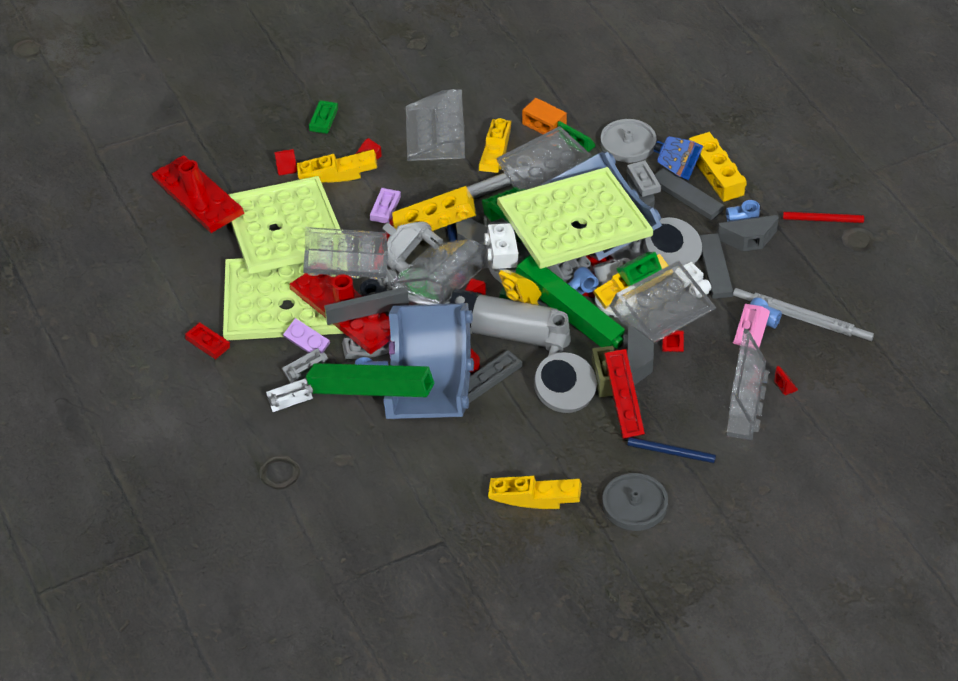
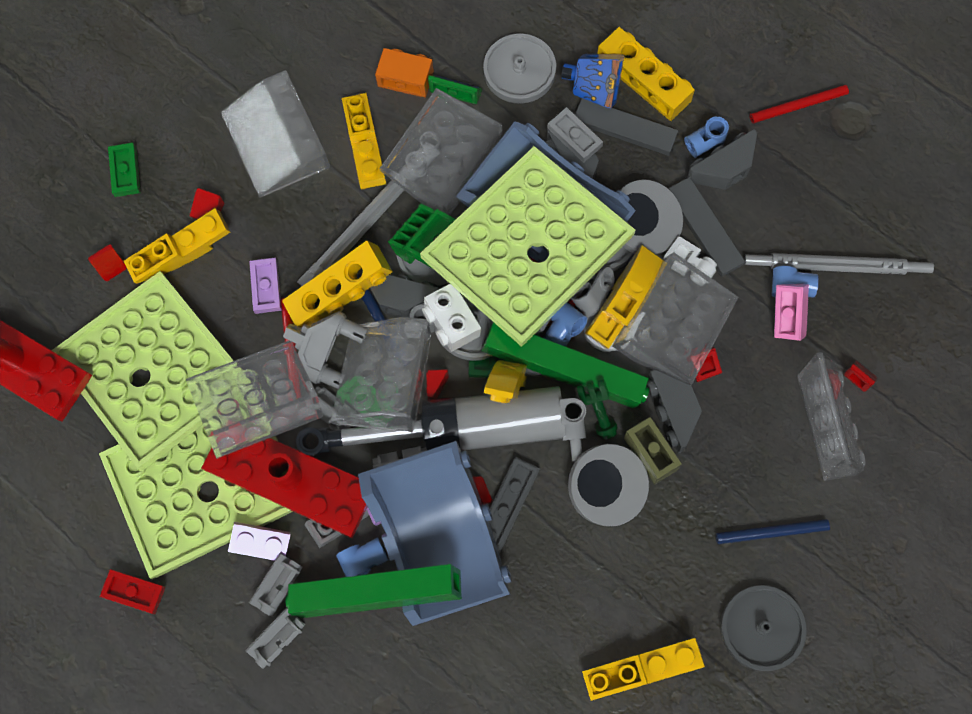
camera: 20 degrees left, 25 degrees up
dark grey tile [324,287,409,325] -> none
red plate [604,349,645,439] -> none
green slope [616,252,663,287] -> none
none -> dark green hinge [577,379,618,439]

